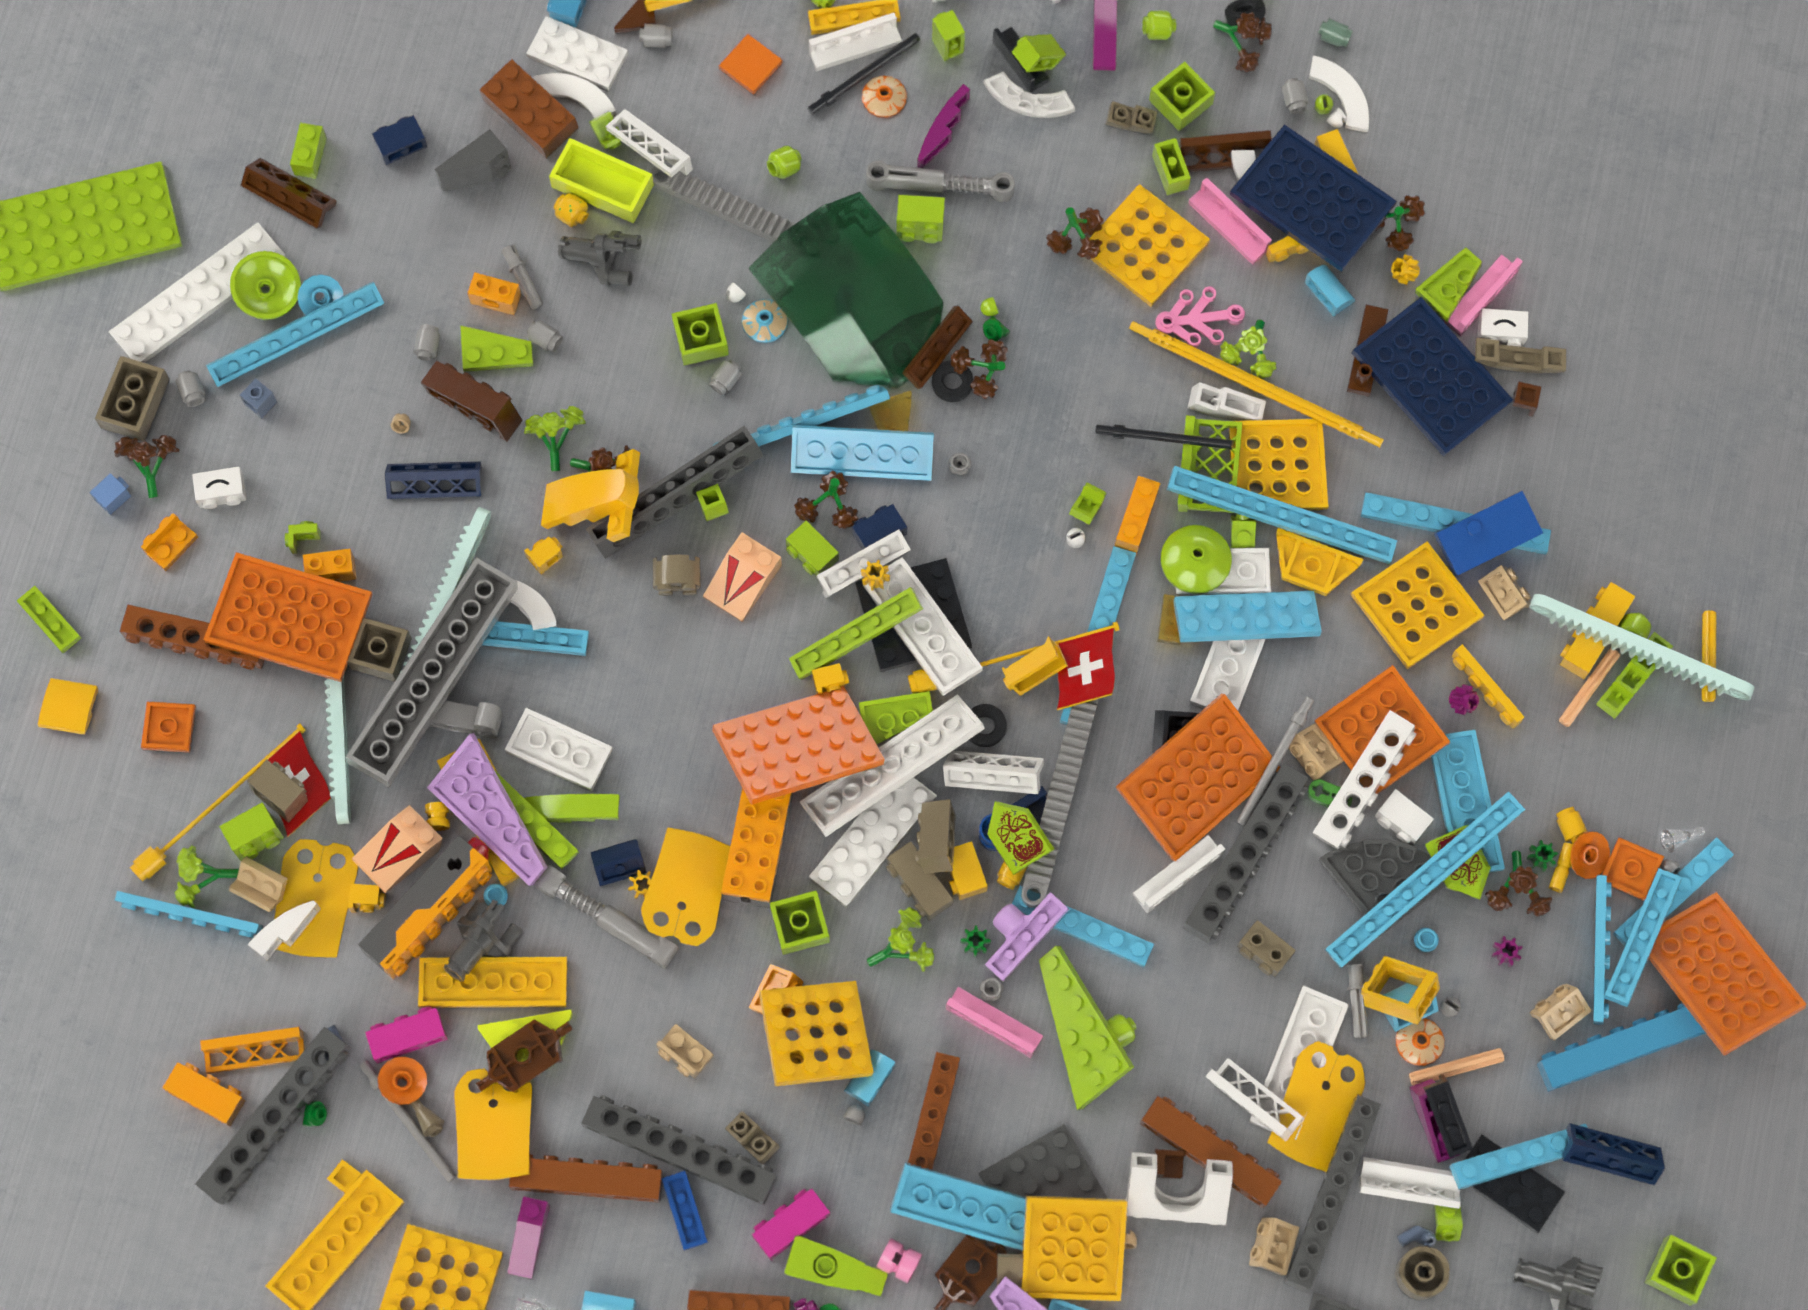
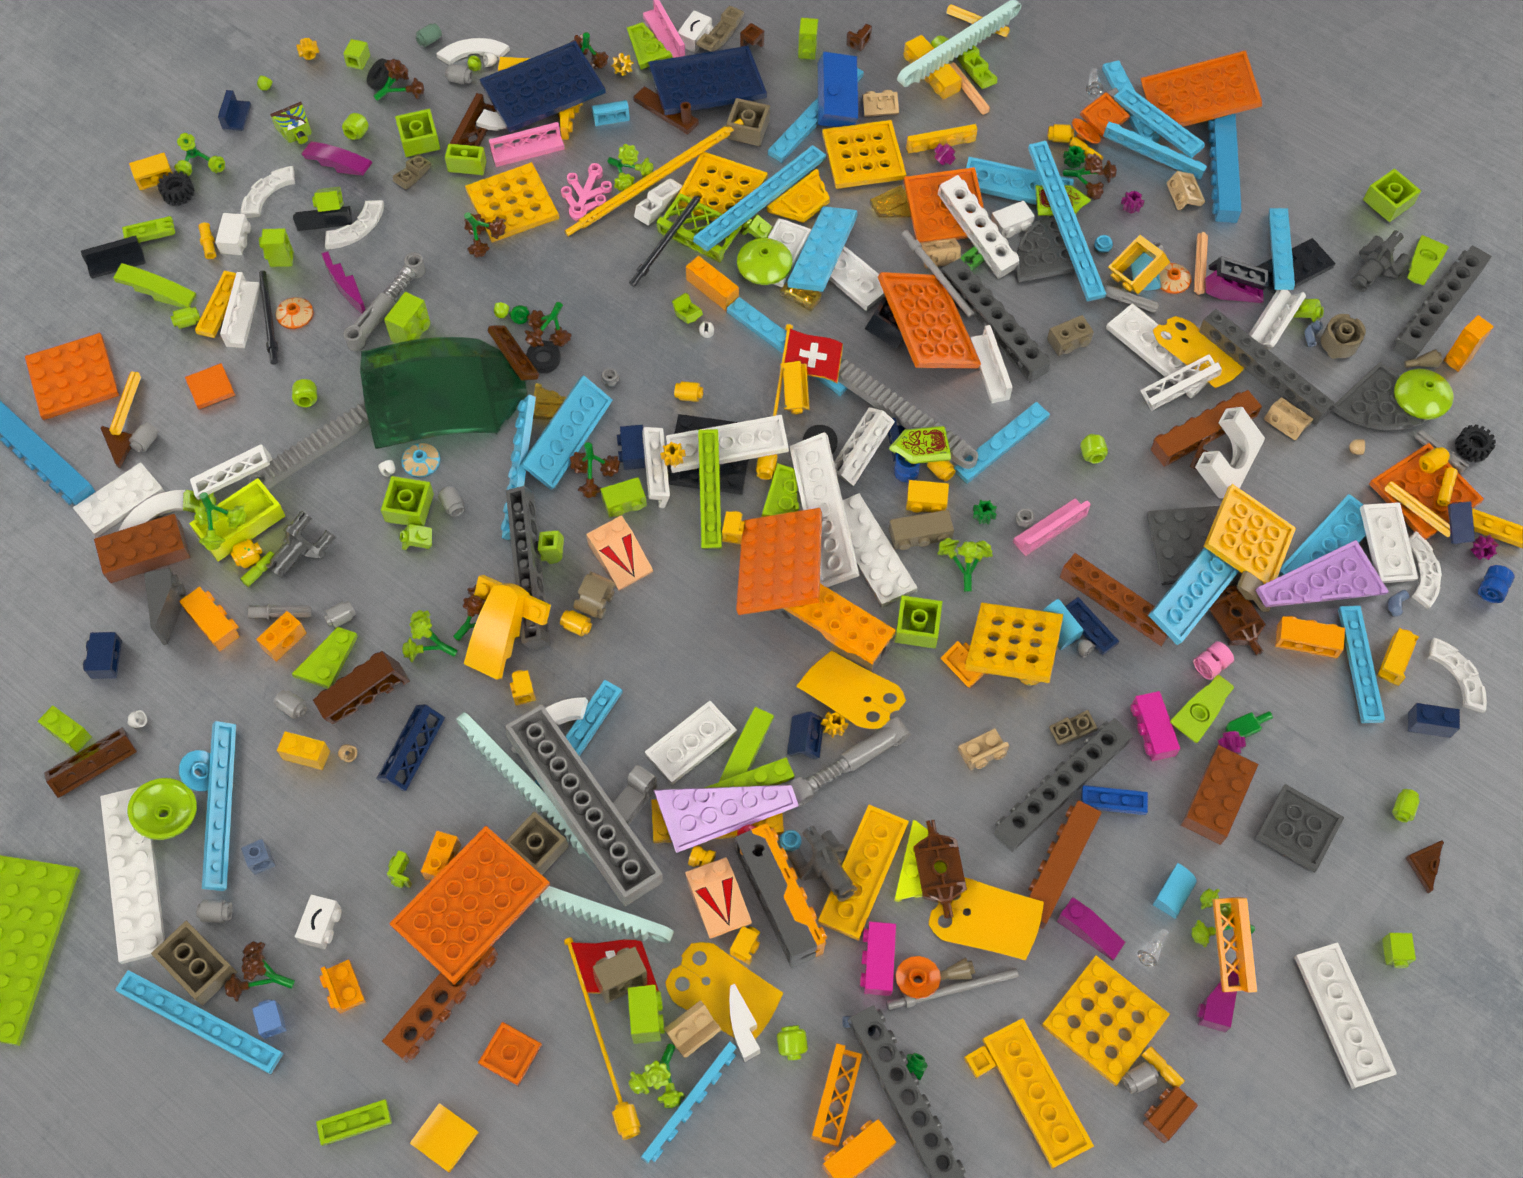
camera: 65 degrees left, 10 degrees down
dark tan brick [915,799,956,874] -> none
lavender plate [985,892,1070,982] -> none
lime wing [1039,946,1134,1110] -> none
dark blue fence [1562,1123,1665,1185] -> none
none -> medium azure plate [115,970,284,1075]
none -> white hinge [127,710,147,728]
none -> light orange brick [179,586,240,652]
none -> lime plant [194,492,247,550]
none -> lime piece [240,551,275,587]
none -> yellow brick [276,731,330,770]
none -> lime bracket [399,524,432,550]
none -> yellow brick [560,610,592,637]
none -> yellow brick [674,381,704,402]
none -> dark tan brick [726,98,770,146]
none -> lime head [777,1025,808,1060]
none -> lime brick [798,18,818,60]
none -> reddish brown bracket [846,24,872,51]
none -> clear yellow wing [869,185,911,217]
none -> dark blue plate [1065,597,1119,656]

